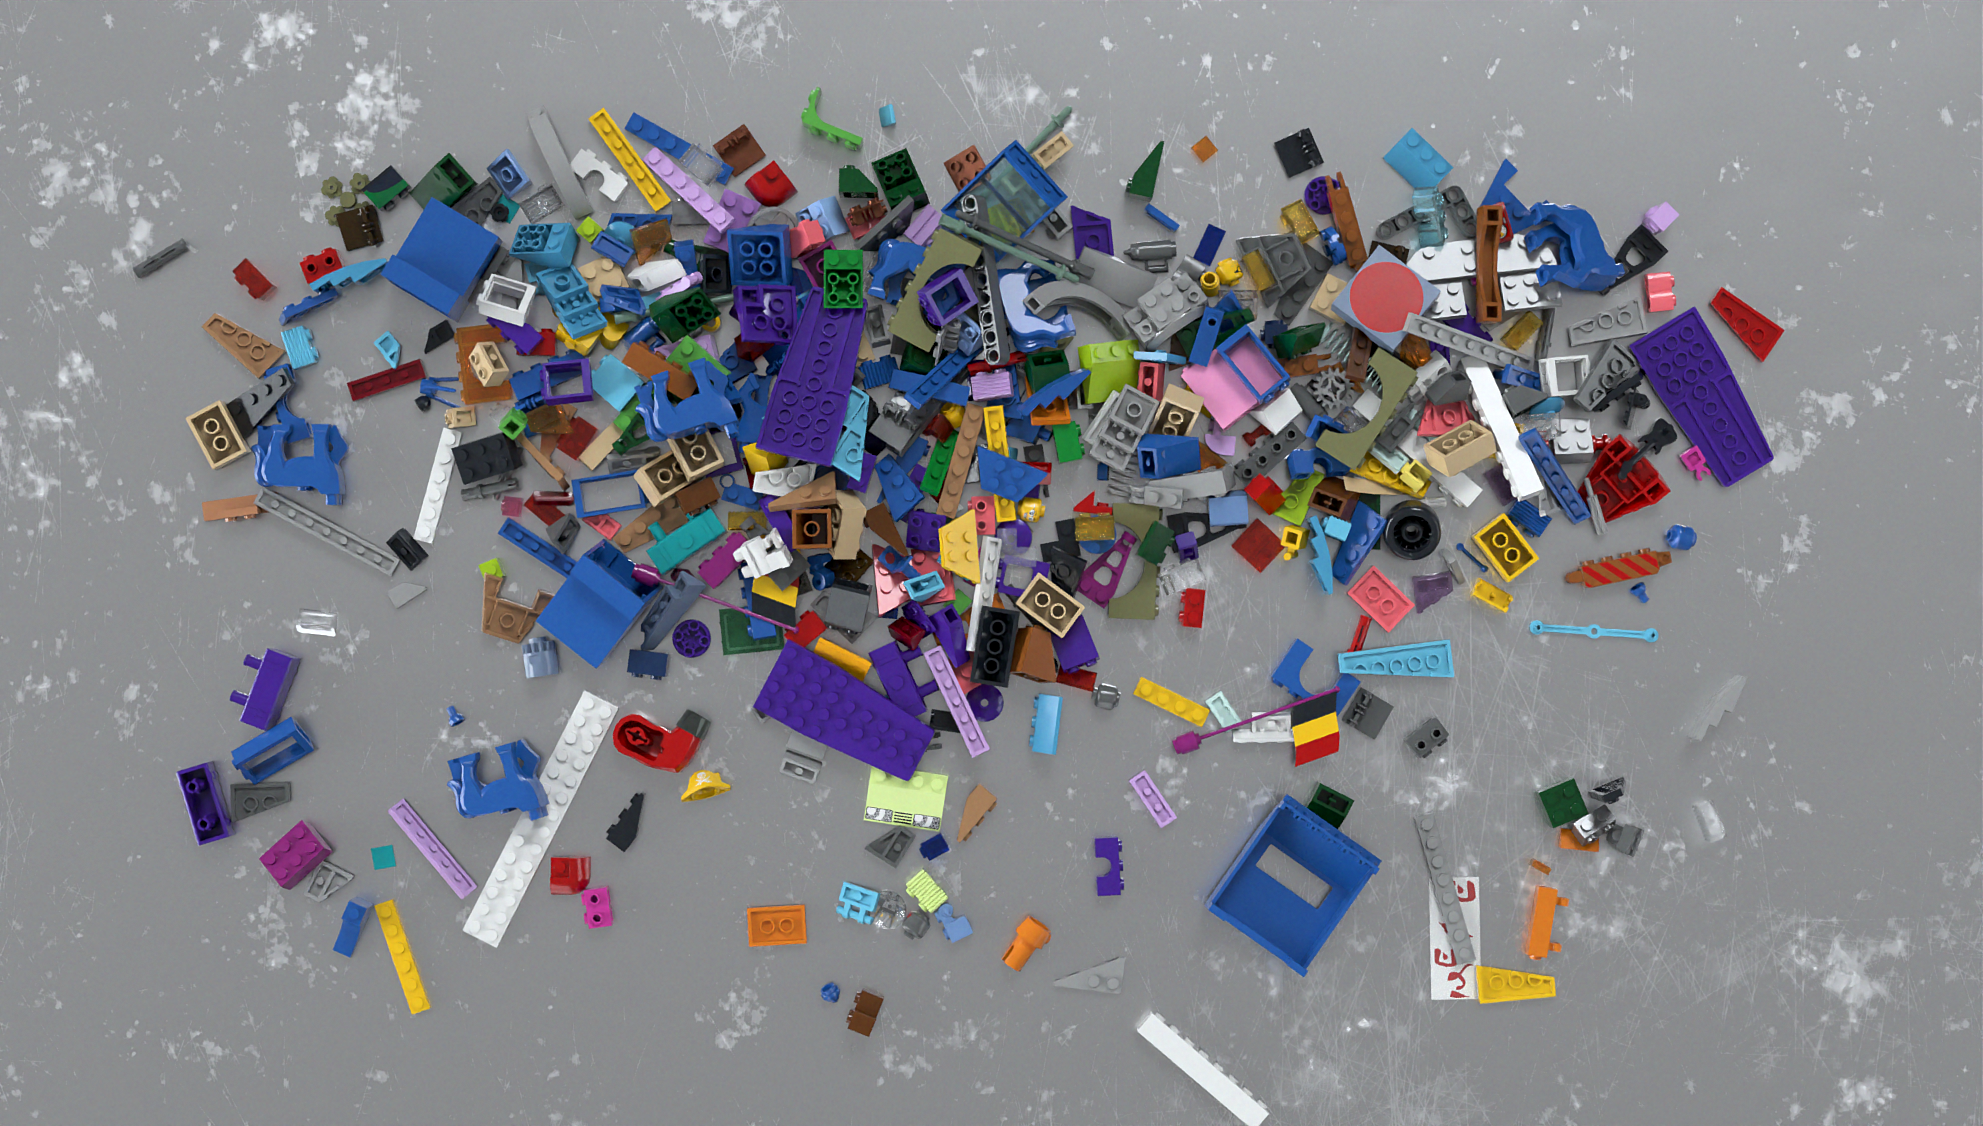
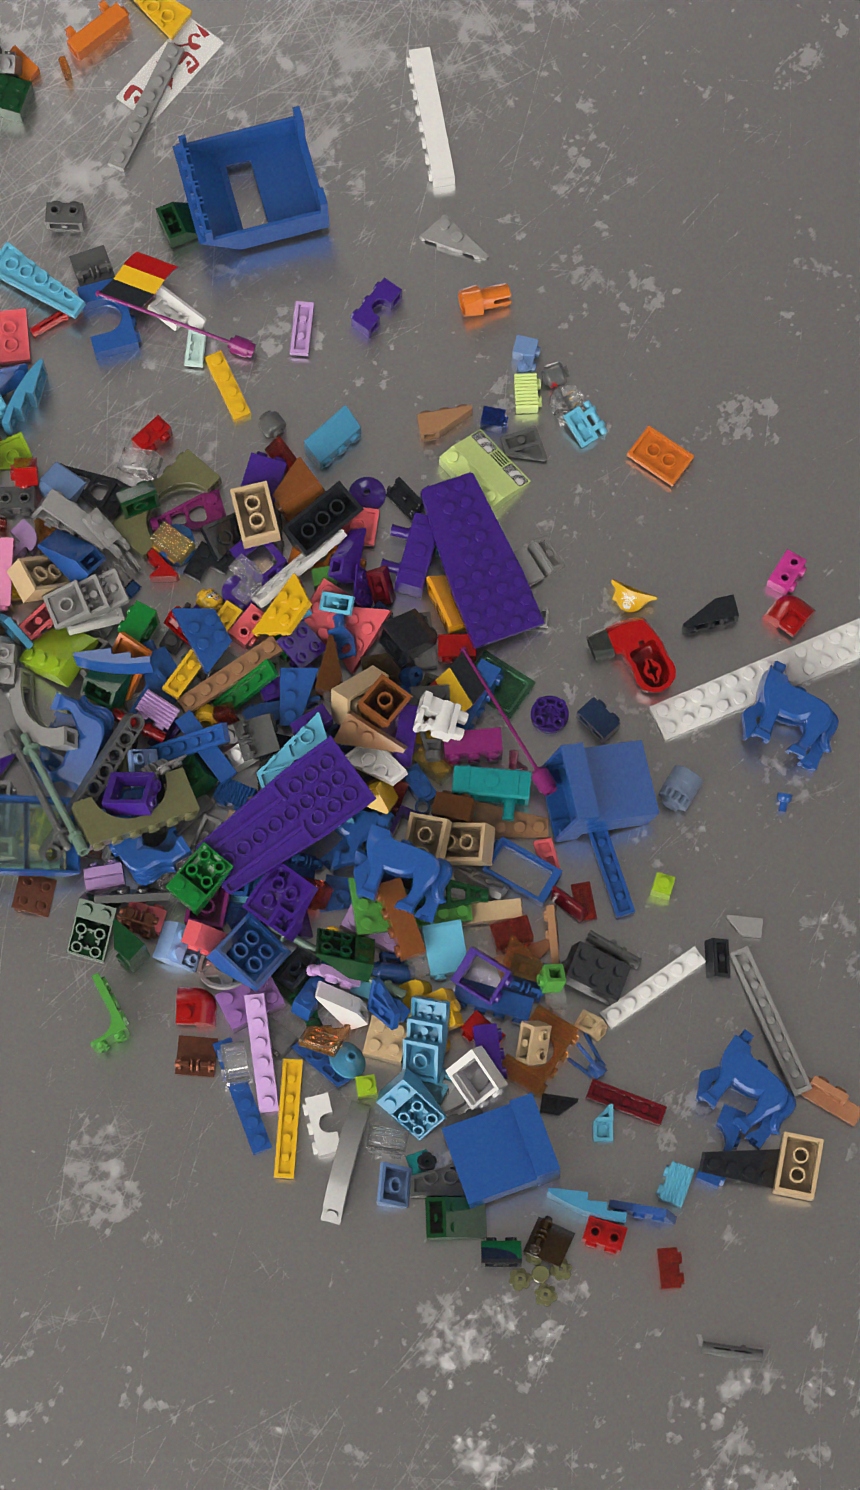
camera: 135 degrees left, 15 degrees down
medium nougat wing [202,313,286,379] -> none
clear slope [296,609,338,636] -> none
black hinge [414,396,431,412] -> none
medium nougat wing [481,572,554,644] -> none
clear pink brick [501,496,524,517] -> none
dark grey slope [546,513,581,554] -> none
blue tile [591,231,634,268] -> none
sand blue wedge [641,571,706,650] -> none
blue plate [821,983,840,1003] -> none
reddish brown brick [846,988,884,1037] -> none
medium azure slope [879,104,896,128] -> none
lavender plate [923,645,990,758] -> none
dark purple slope [1175,531,1199,563] -> none
clear red slope [1231,518,1286,574] -> none
yellow brick [1281,525,1310,561] -> none

